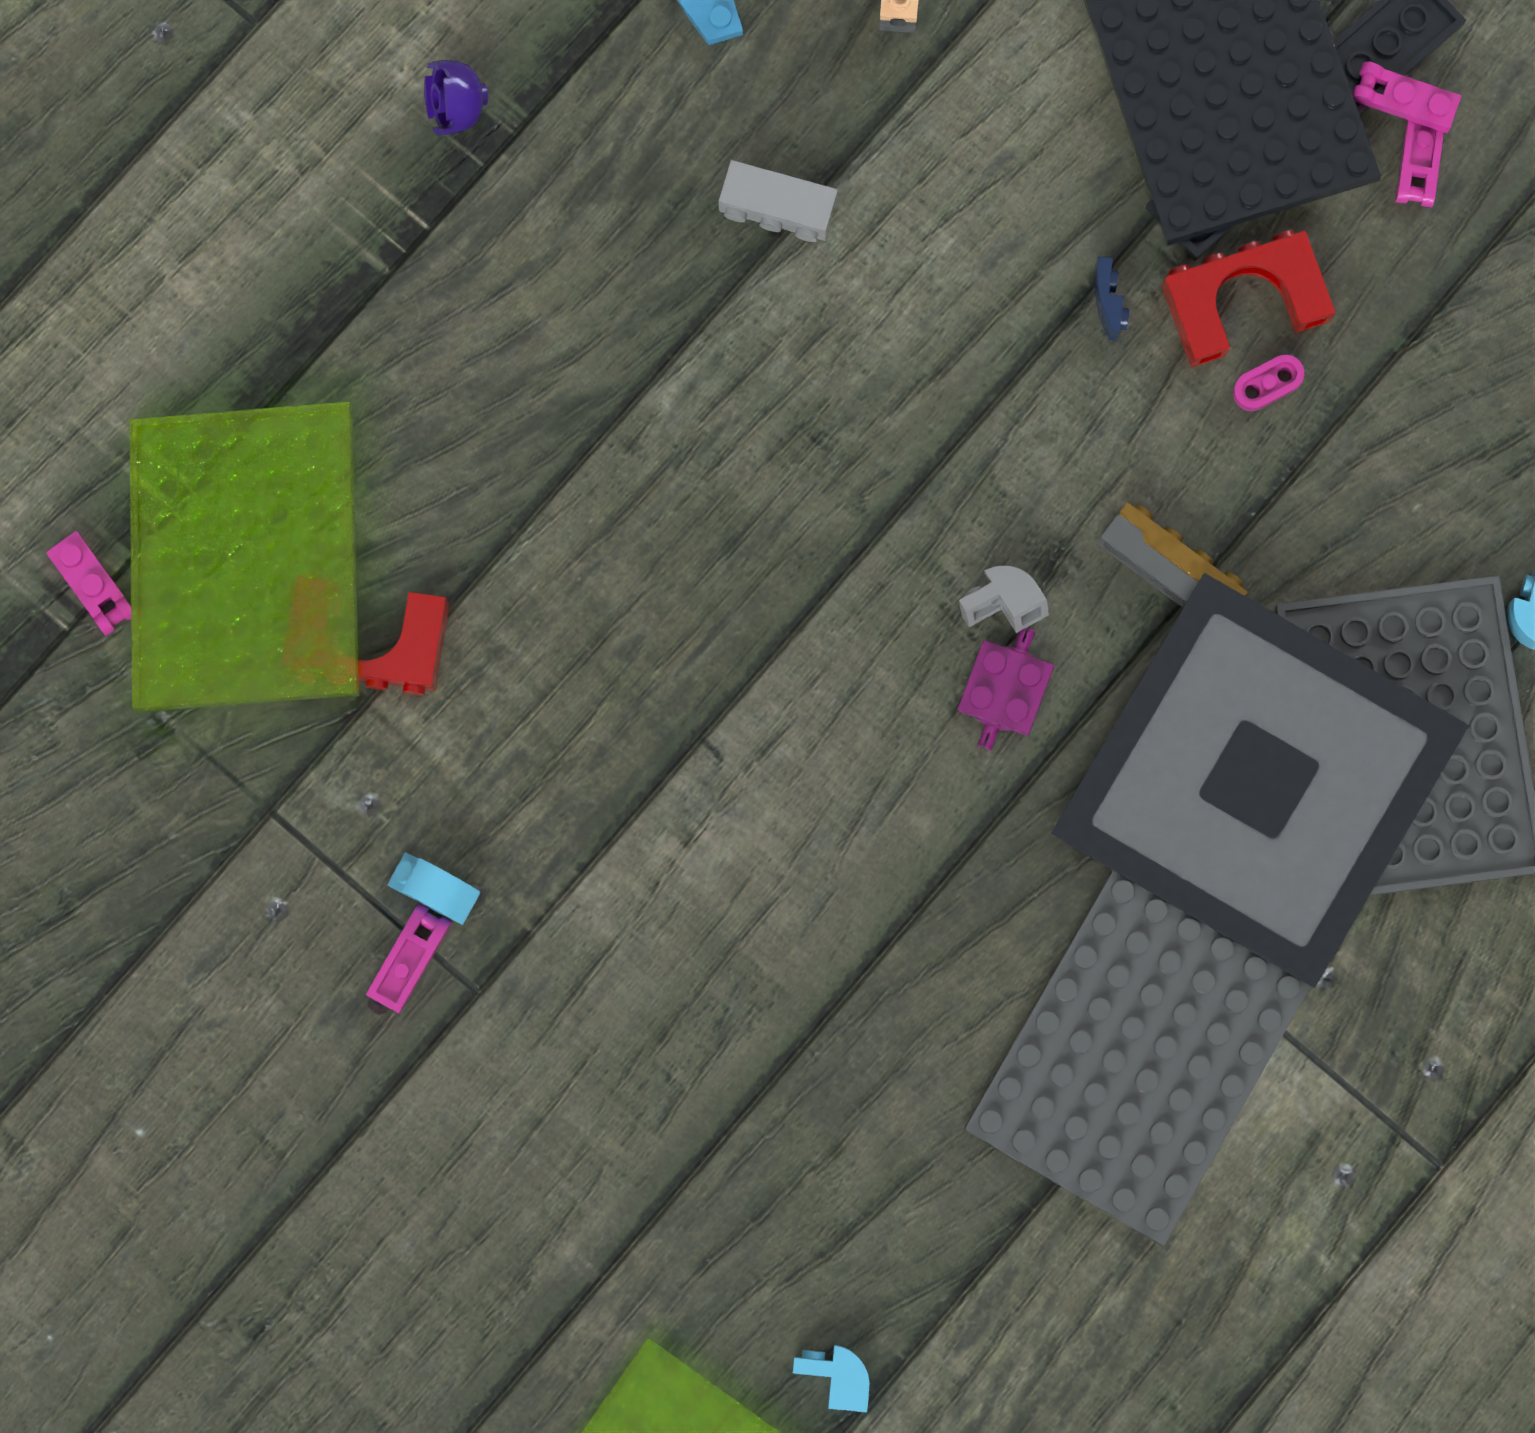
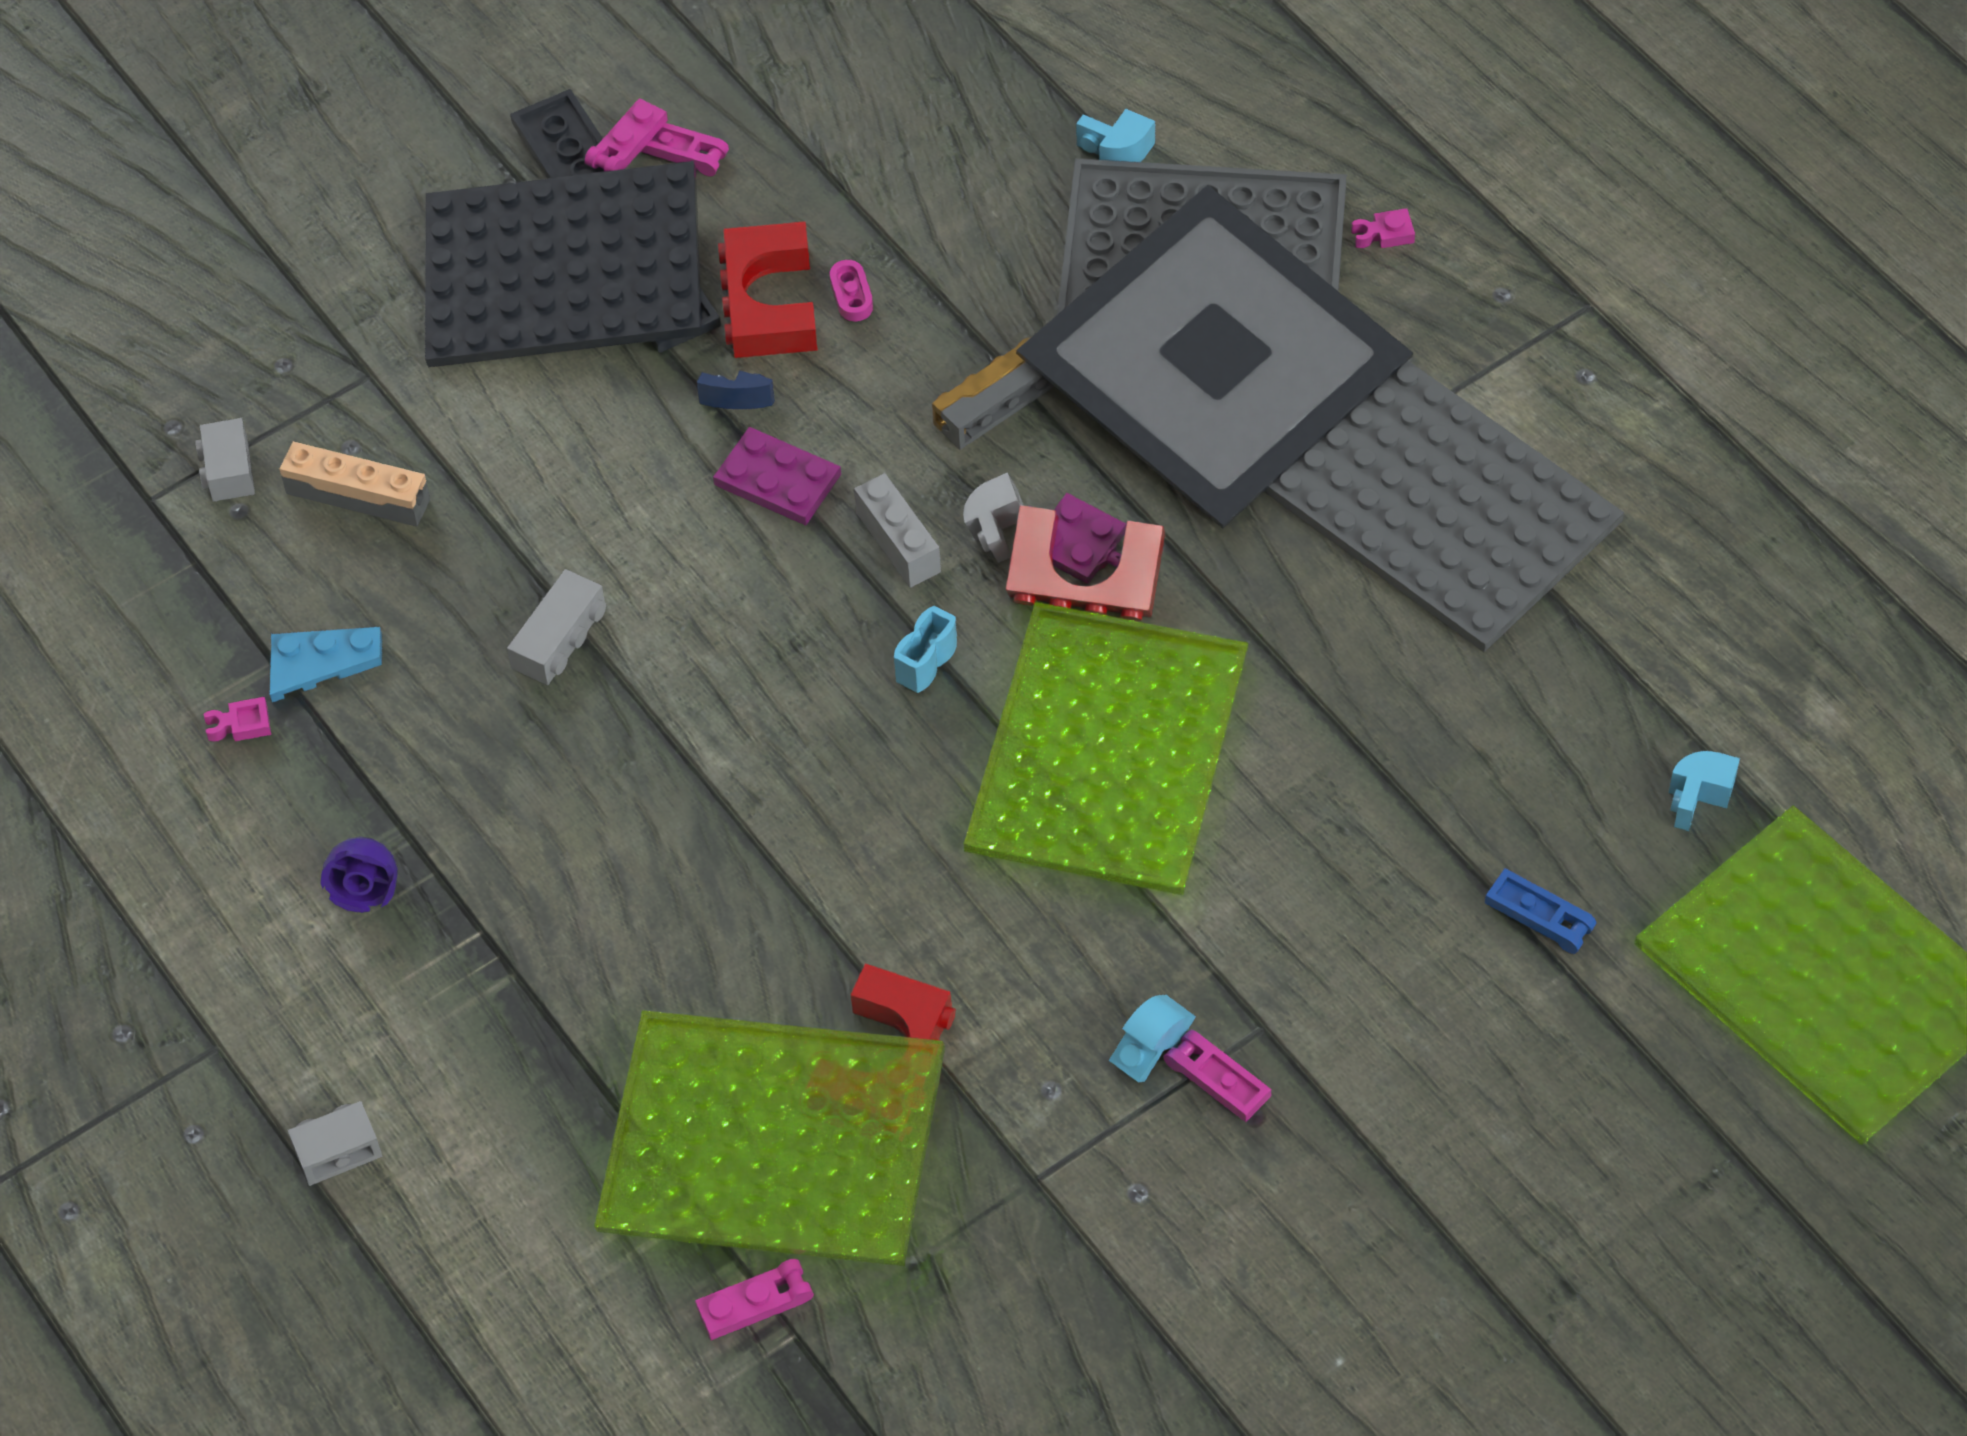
camera: 75 degrees left, 25 degrees down
none -> light grey brick [288,1101,383,1186]
none -> magenta plate [713,427,841,526]
none -> light grey brick [854,473,941,588]
none -> medium azure brick [894,606,957,693]
none -> clear neon green plate [964,602,1248,896]
none -> arch [1006,505,1165,621]
none -> dark pink plate [1351,208,1415,248]
none -> blue plate [1485,868,1597,954]

